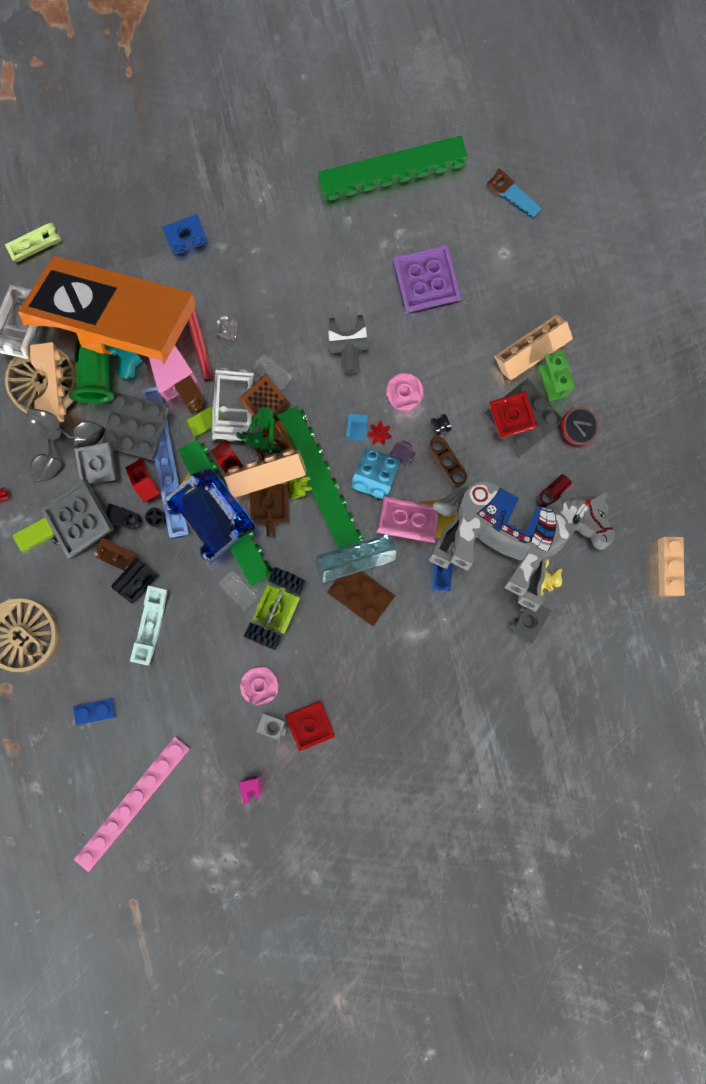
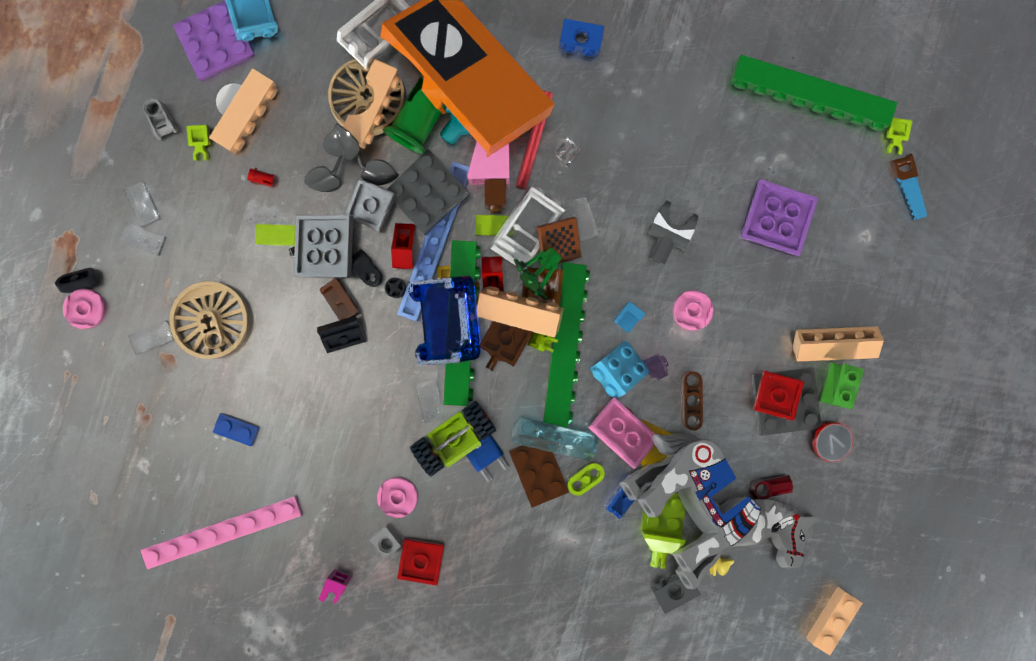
camera: 30 degrees right, 5 degrees up
light aqua slope [130,586,167,666] -> none
red plant [367,421,392,445] -> none
black wheel [430,413,452,436] -> none
none -> blue piece [466,435,509,482]
none -> lime plate [567,462,605,496]
none -> lime plate [640,488,686,569]
none -> lime plate [886,118,913,155]

